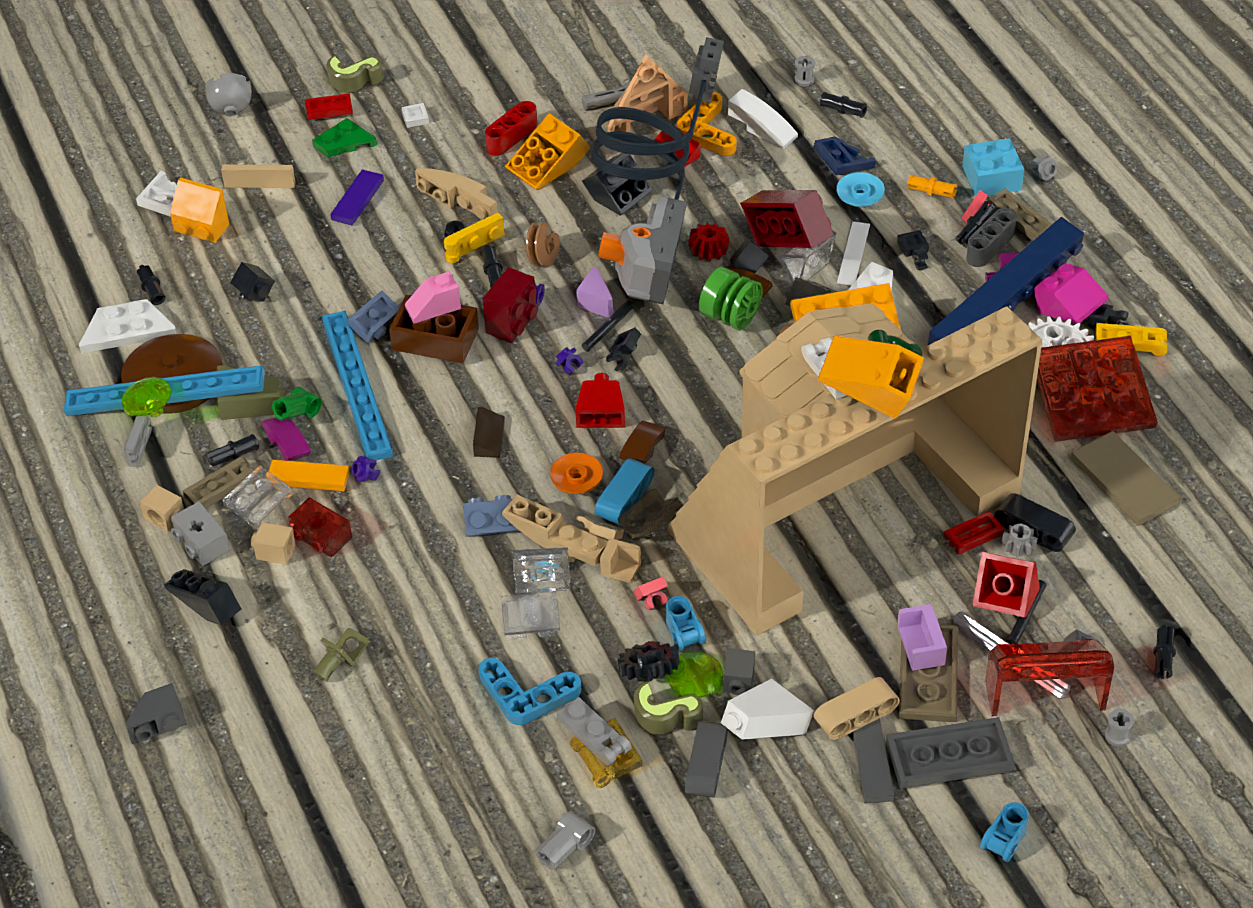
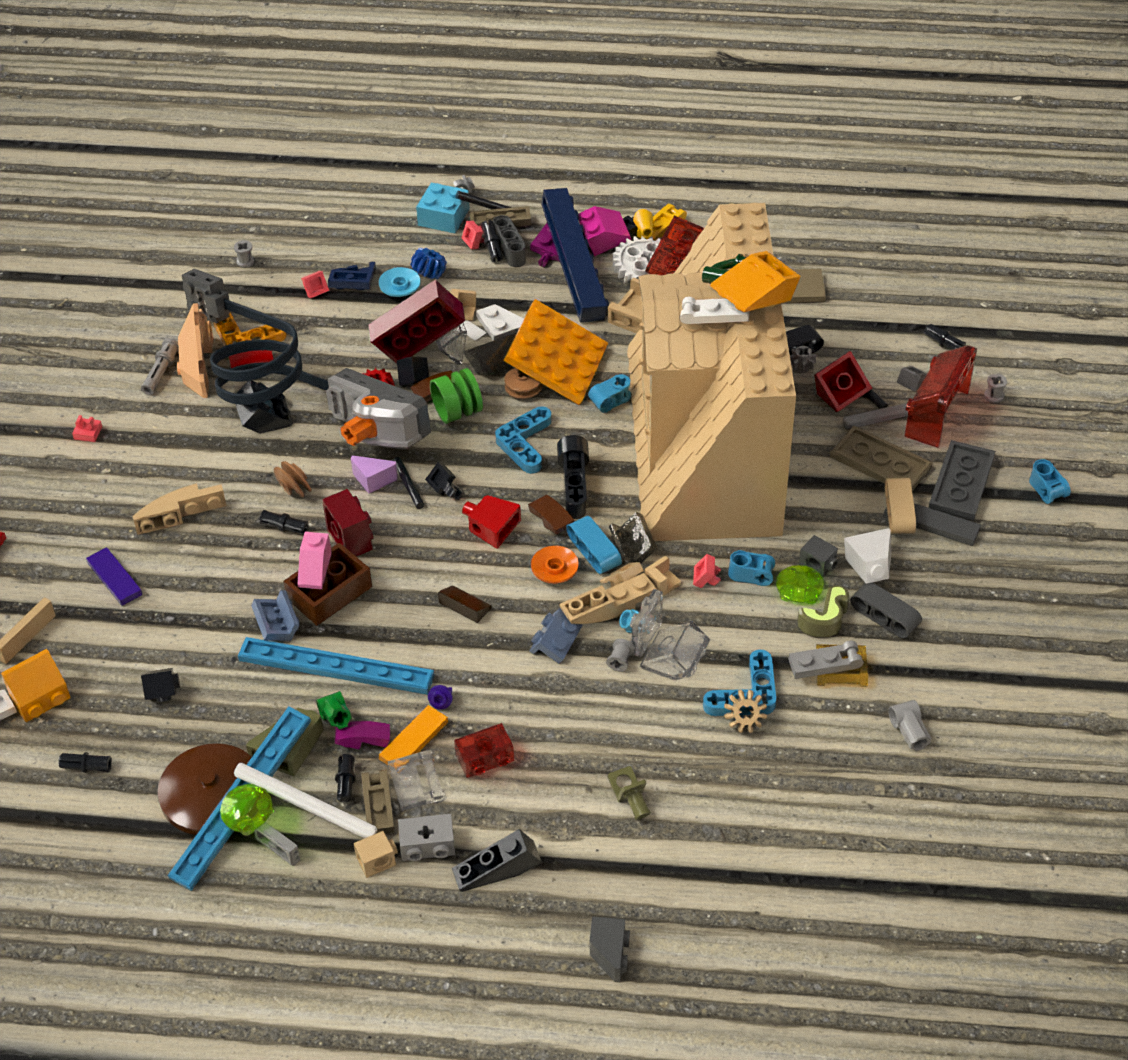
camera: 60 degrees left, 0 degrees up
white wing [79,299,177,354] -> none
tan brick [251,522,296,565] -> none
green wing [312,118,377,157] -> none
white tile [401,103,429,128] -> none
yellow plate [444,212,505,263] -> none
black plate [444,220,465,238] -> none
red beam [485,101,538,156] -> none
light orange slope [505,113,591,190] -> none
dark purple plate [556,347,584,375] -> none
black gear [618,641,680,682] -> none
white slope [728,89,798,149] -> none
black pin [820,92,867,118] -> none
black plate [897,230,929,270] -> none
lavender panel [897,604,947,671] -> none
light orange pin [907,174,957,199] -> none
none -> coral tile [72,415,102,442]
none -> white axle [234,763,377,838]
none -> coral tile [301,271,329,298]
none -> blue gear [410,248,447,279]
none -> tan panel [450,289,476,321]
none -> black bar [455,191,512,209]
none -> dark azure beam [495,406,552,474]
none -> black beam [557,435,589,519]
none -> light grey bush [606,639,635,672]
none -> yellow cone [633,209,654,238]
none -> tan gear [724,690,767,733]

